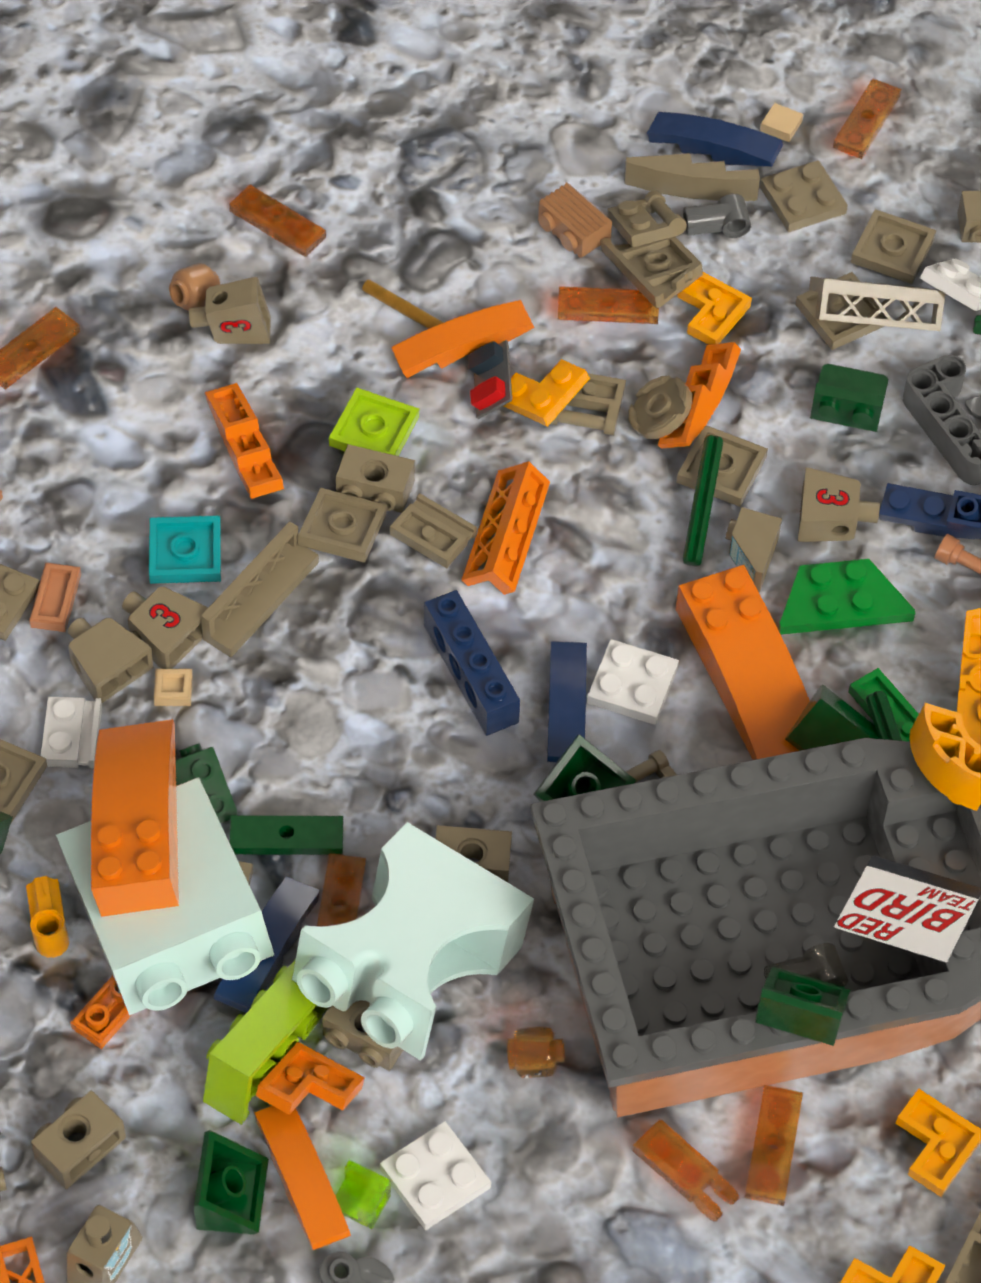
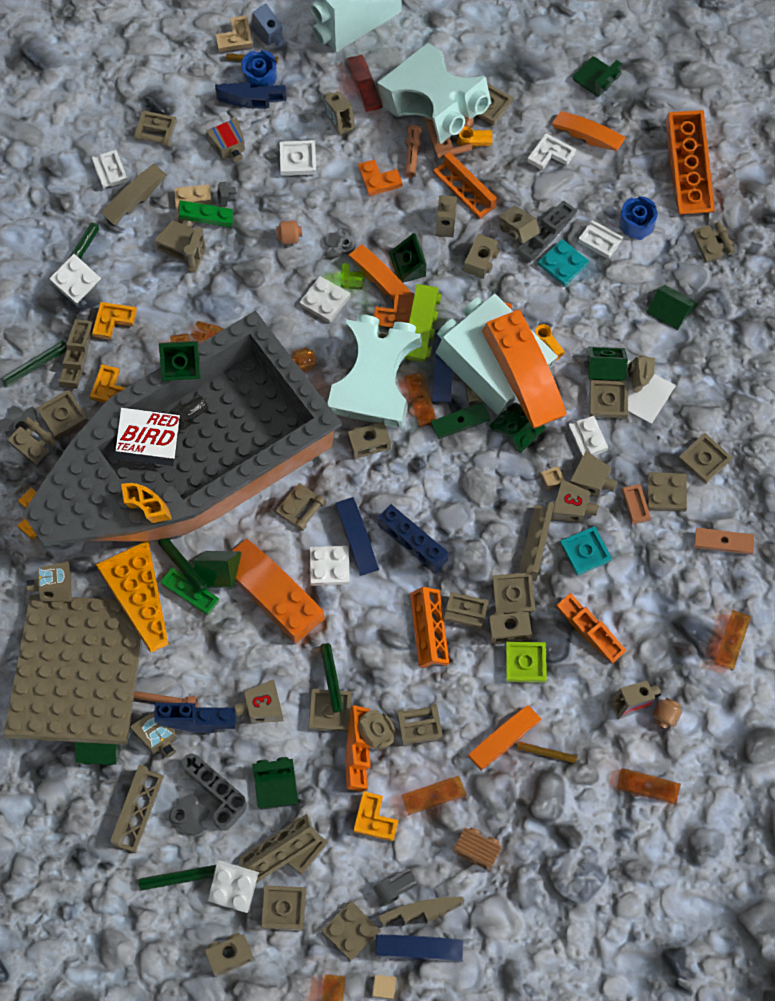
camera: 160 degrees right, 10 degrees up
piece [468,340,512,419] -> none
light orange plate [503,359,590,427] -> none
dark green slope [534,735,637,802] -> none
dark tan wing [601,237,703,308] -> none
dark tan plate [607,190,687,248] -> none
dark tan slope [725,507,782,593] -> none
green wing [779,559,916,635] -> none

